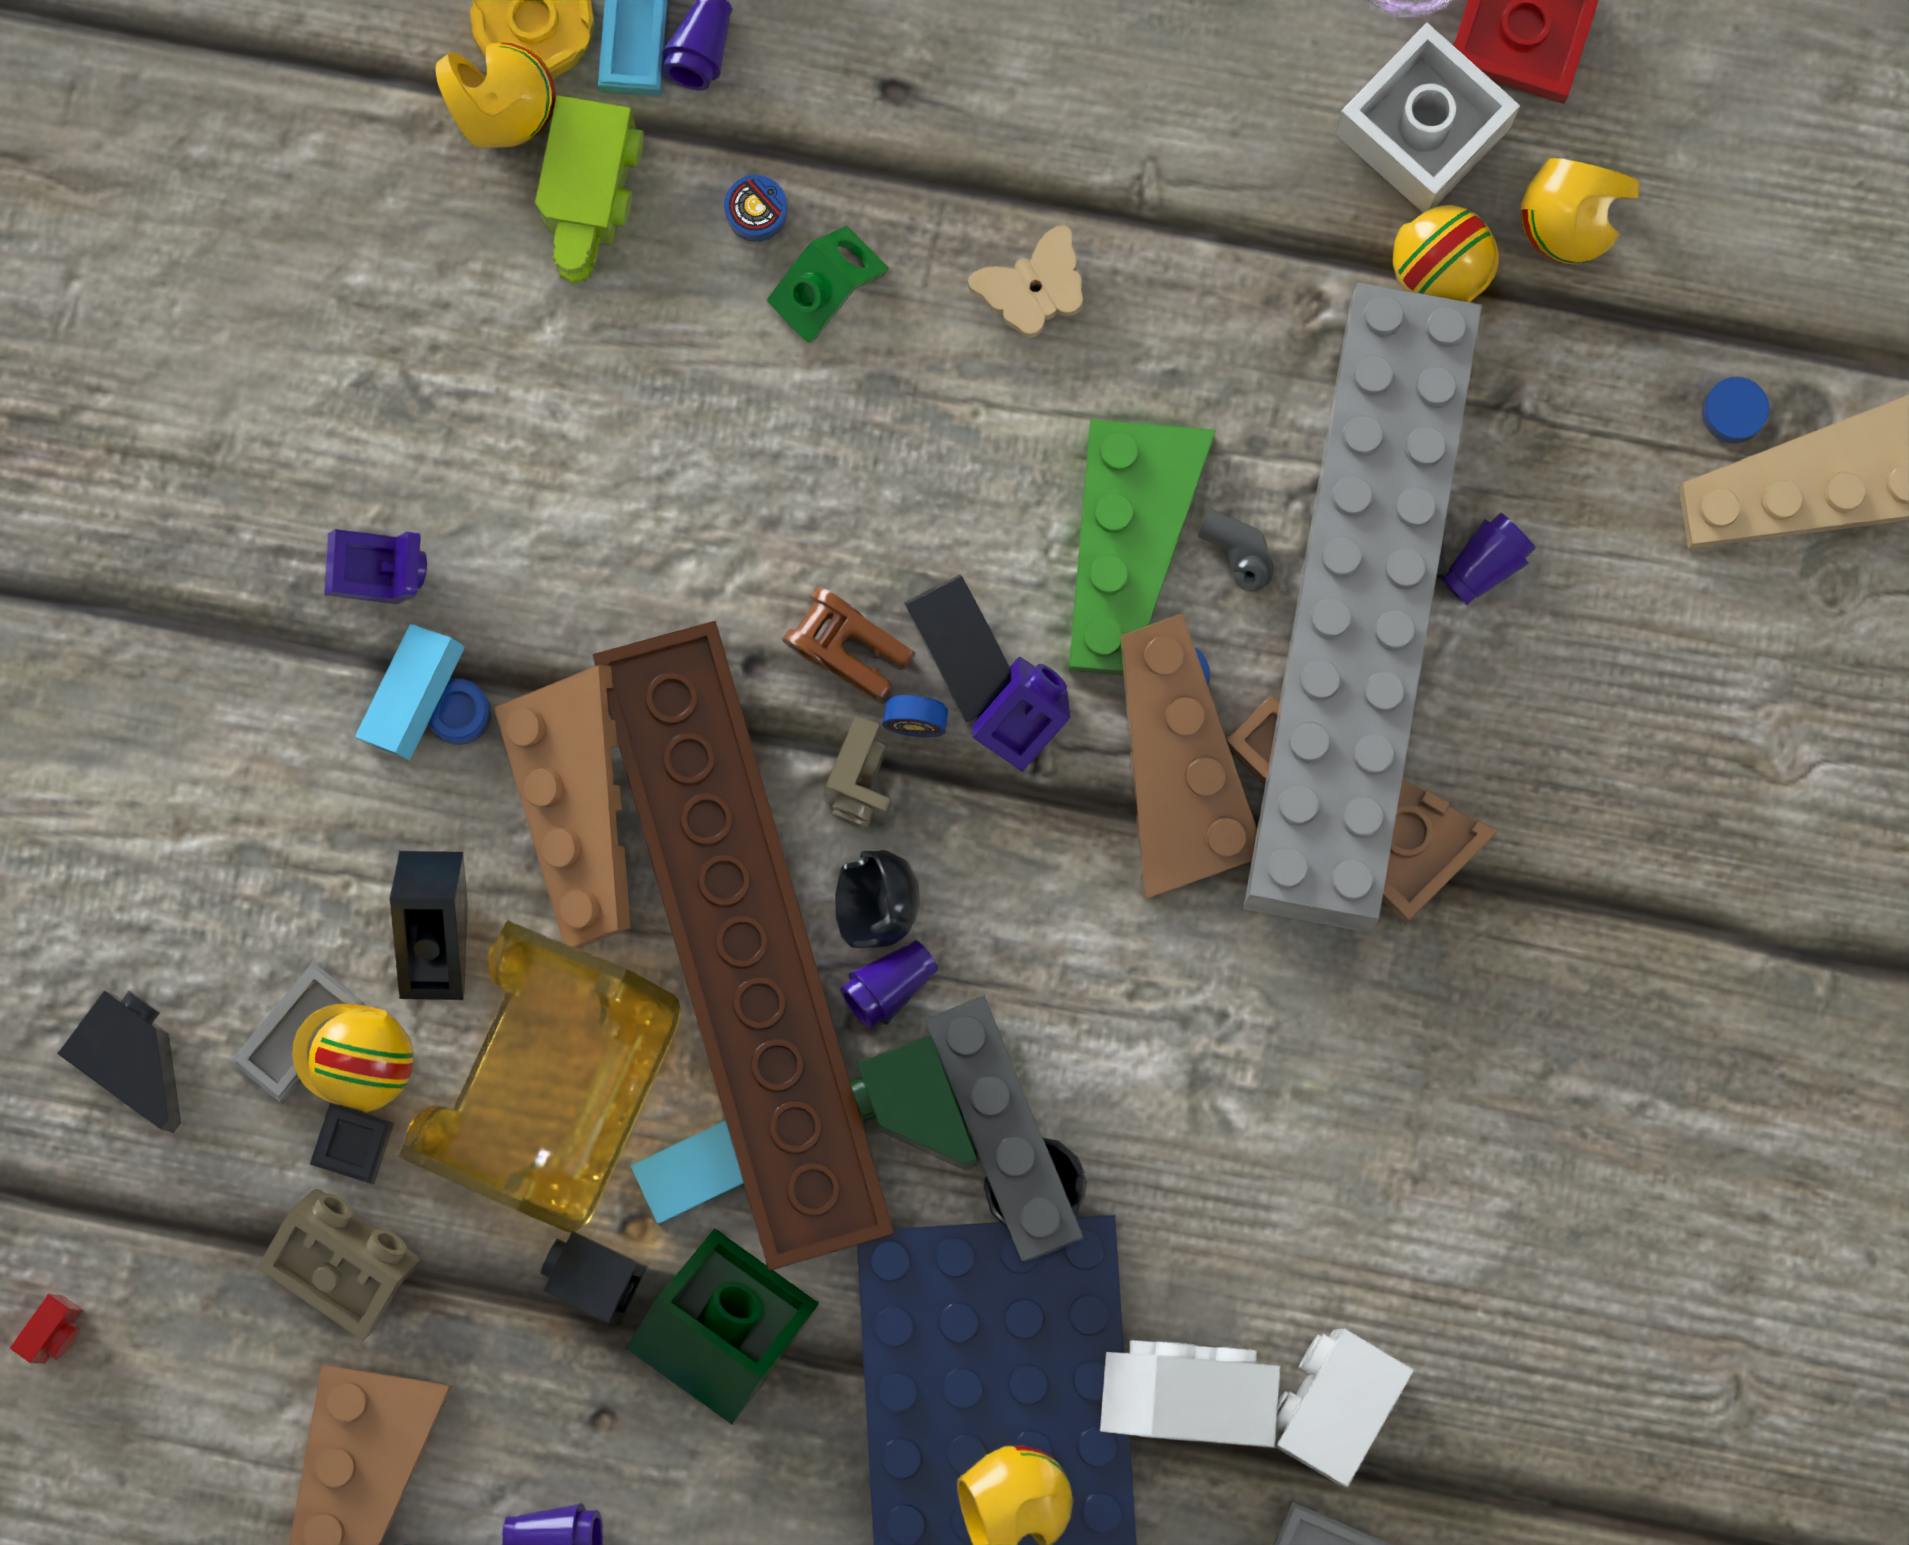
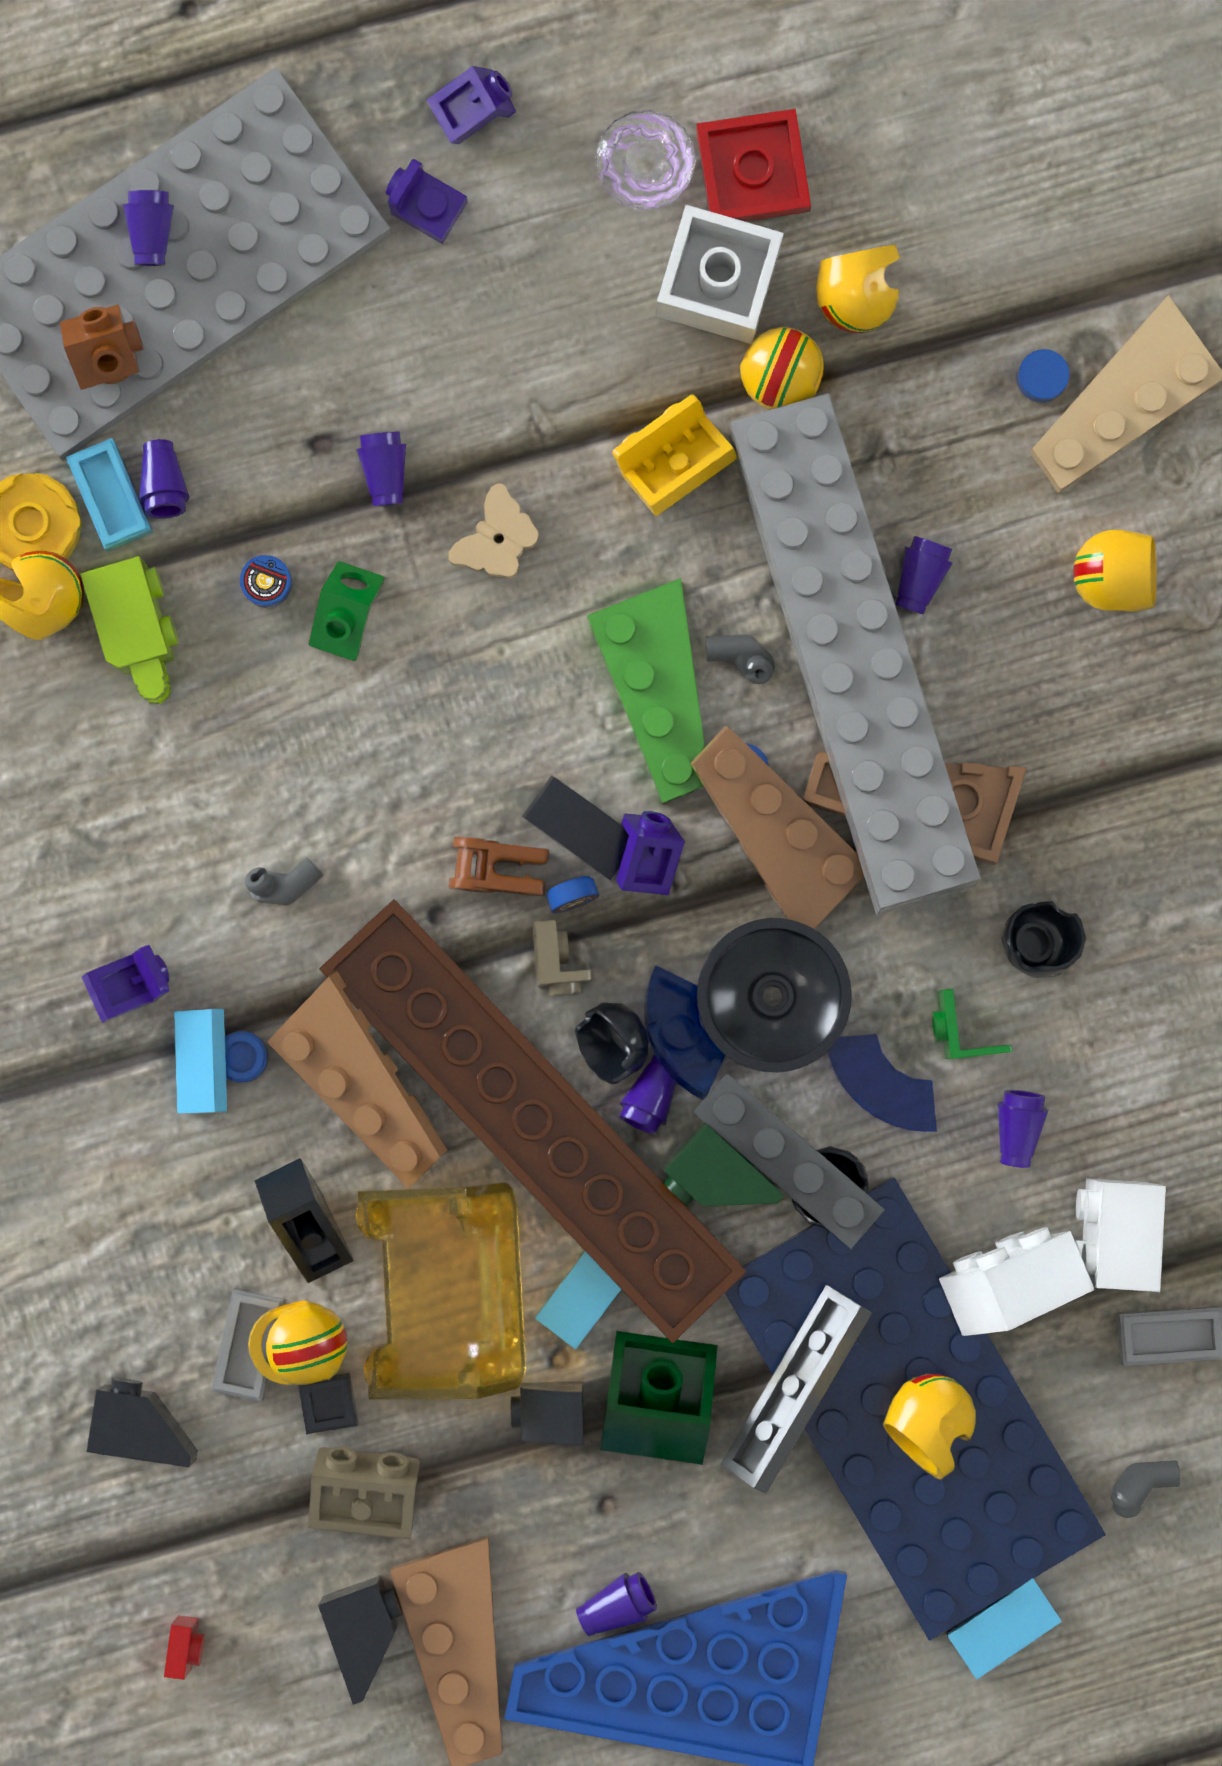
camera: 30 degrees left, 5 degrees up
none -> dark grey arm [245,857,324,906]
none -> black slope [318,1575,403,1705]
none -> dark purple cone [356,431,406,506]
none -> yellow bracket [612,394,738,517]
none -> clear blue tile [644,965,726,1100]
none -> black dish [697,918,852,1073]
none -> dark grey plate [721,1285,872,1494]
none -> clear blue tile [827,1034,937,1132]
none -> green bracket [932,989,1012,1059]
none -> dark purple cone [997,1090,1049,1168]
none -> black hair [1001,901,1086,978]
none -> yellow helmet [1073,529,1157,613]

